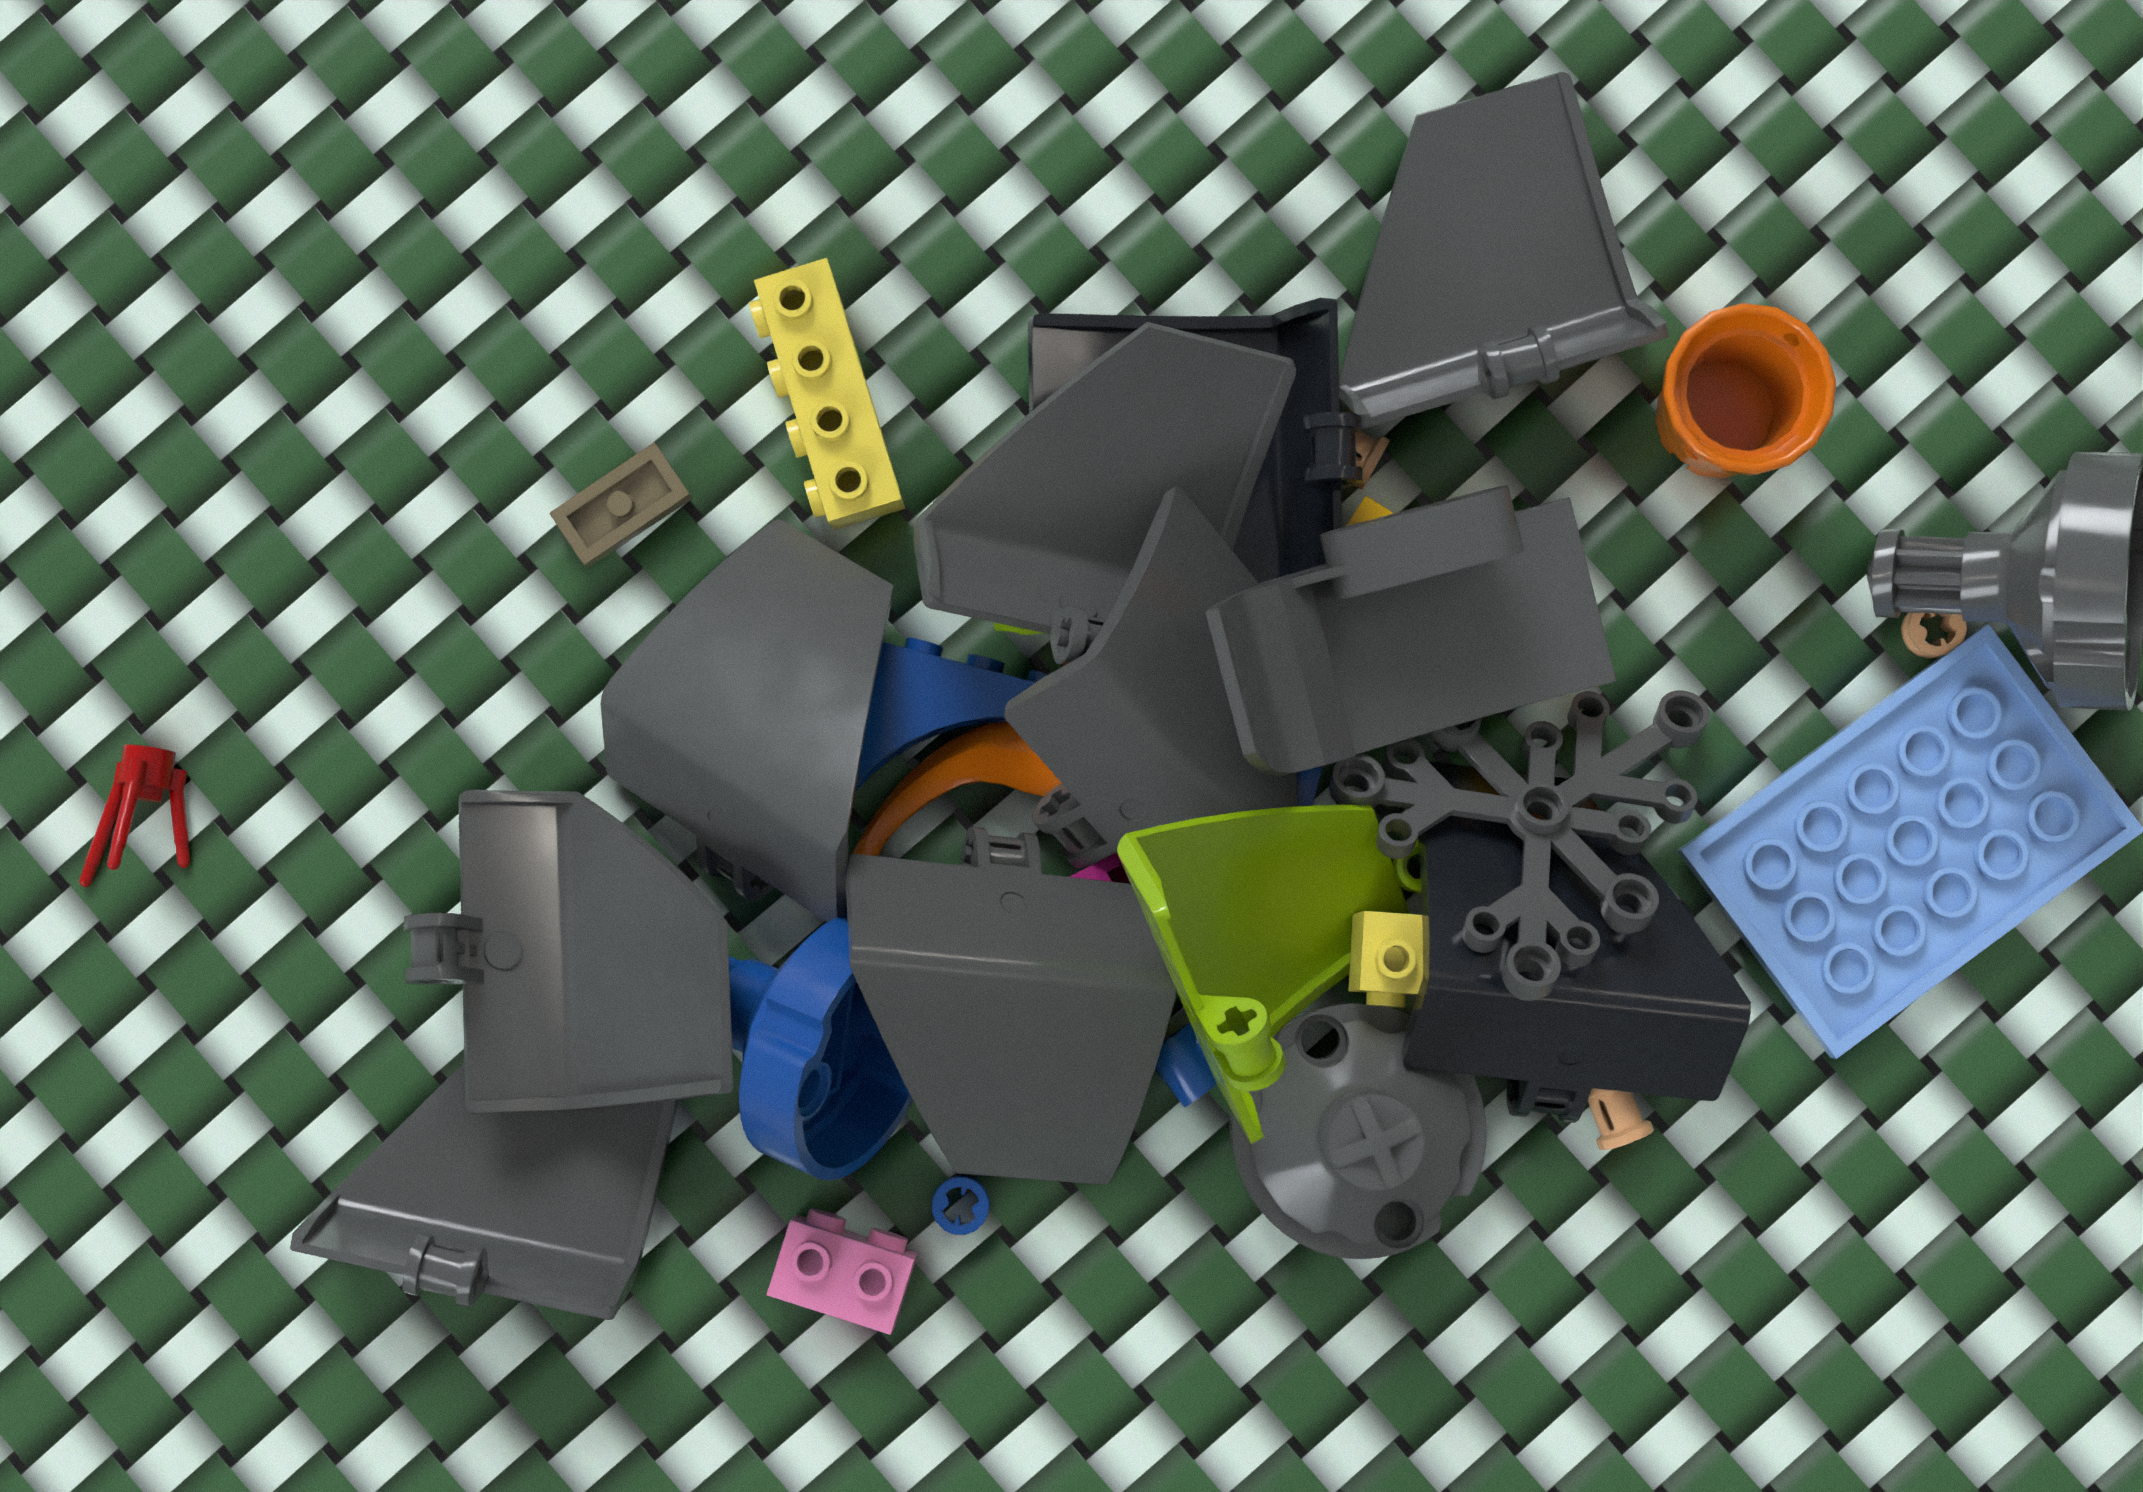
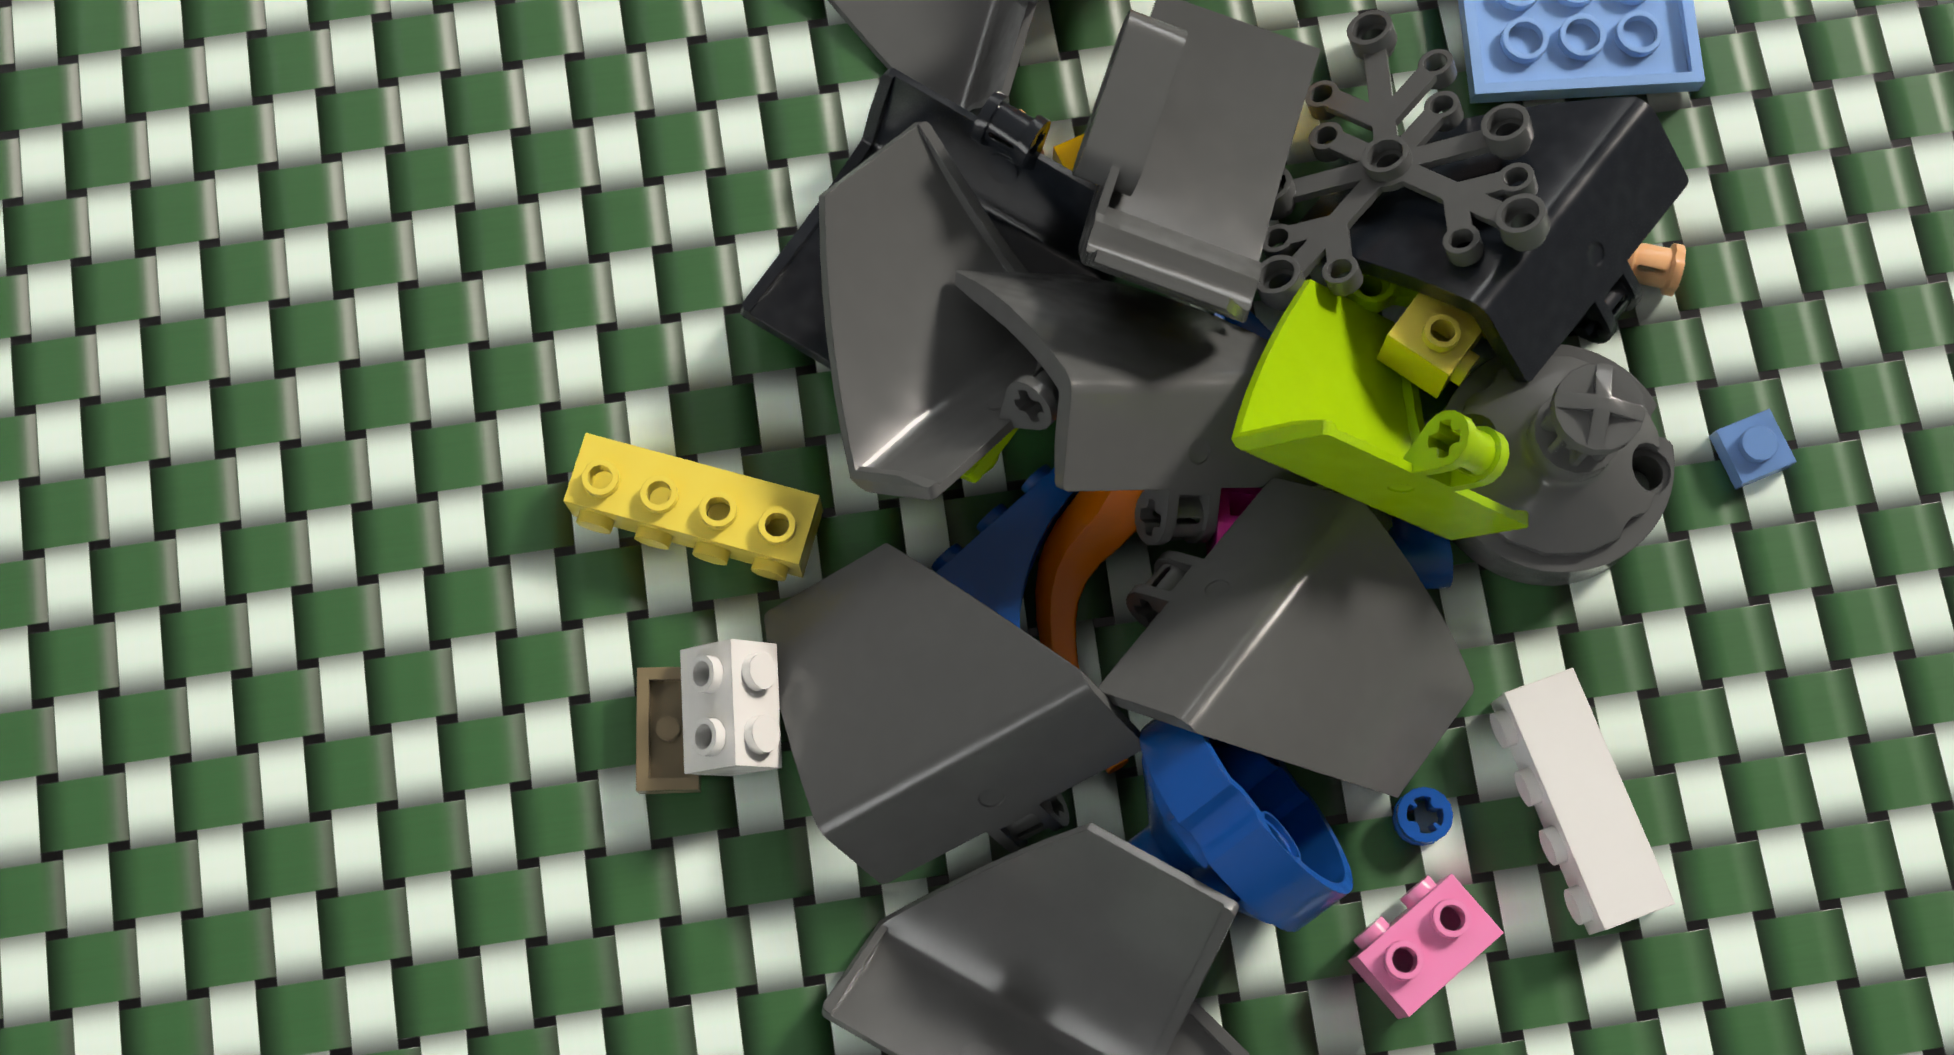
camera: 65 degrees left, 10 degrees down
none -> white brick [680,639,782,776]
none -> white brick [1490,668,1675,935]
none -> medium blue plate [1709,409,1797,490]

